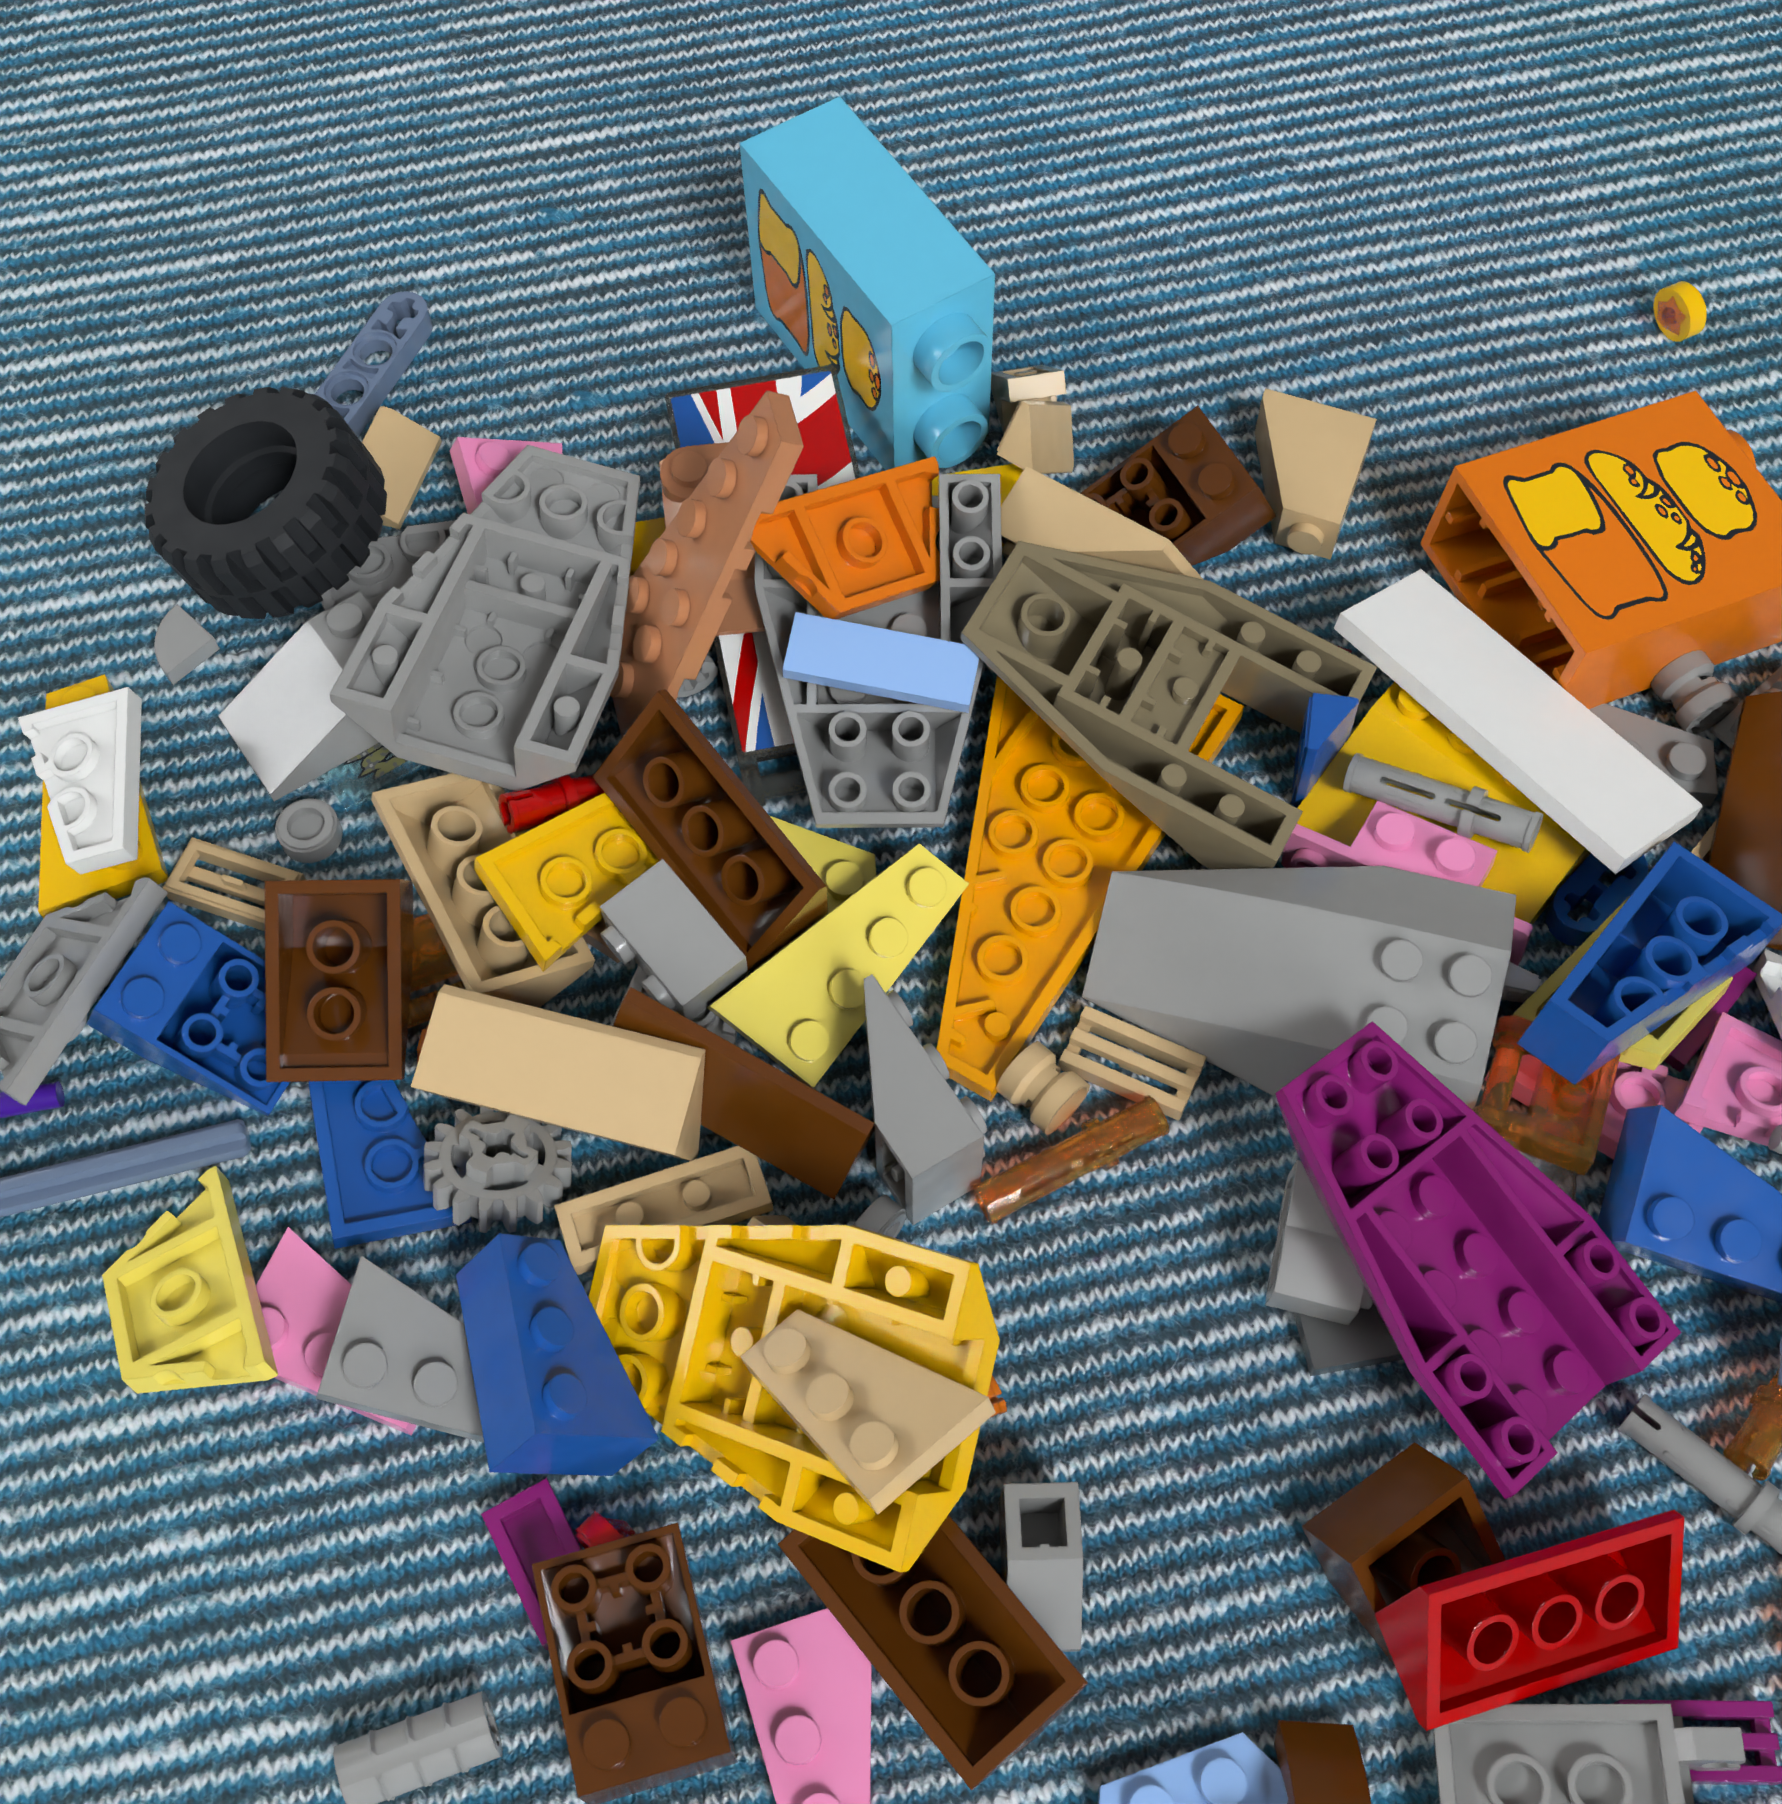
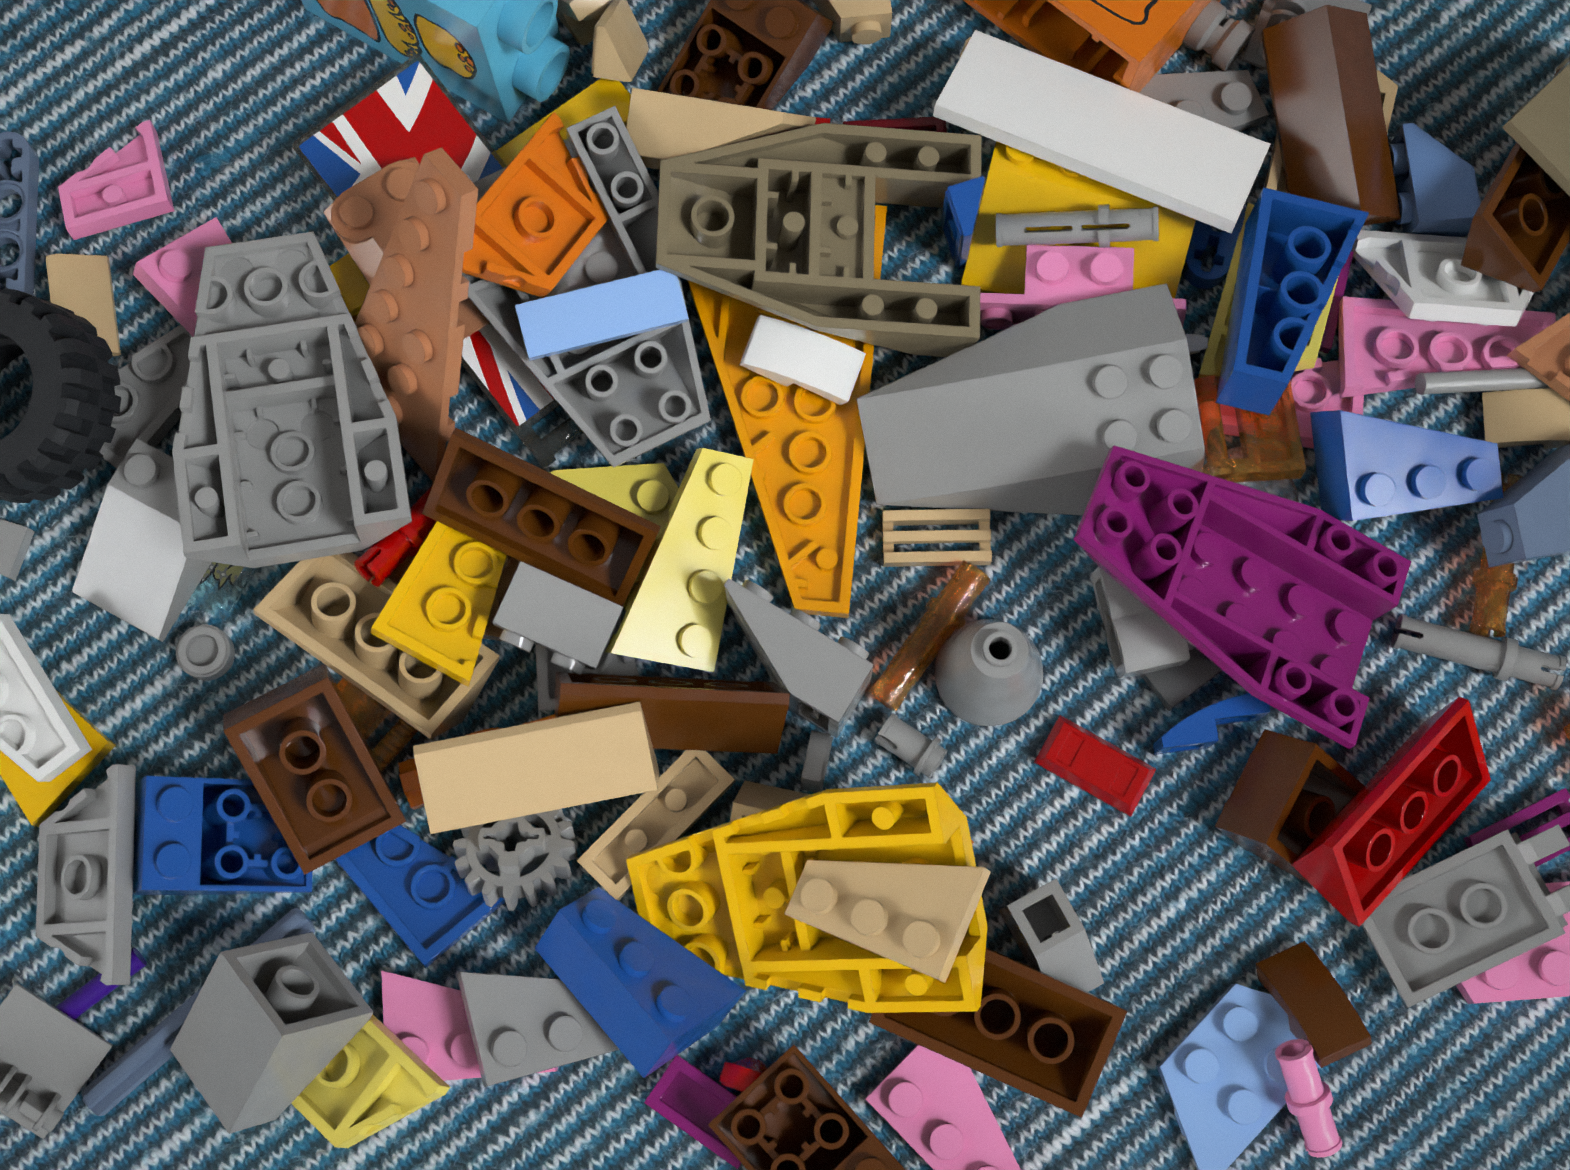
camera: 25 degrees left, 15 degrees up
tan tile [163,837,306,931] -> none
tan wheel [996,1041,1090,1135] -> none
none -> bright pink wing [58,120,174,240]
none -> light grey slope [170,932,374,1134]
none -> white slope [739,315,866,405]
none -> light grey pin [874,713,948,778]
none -> light grey cone [935,619,1043,726]
none -> red tile [1033,715,1156,817]
none -> blue slope [1153,693,1270,755]

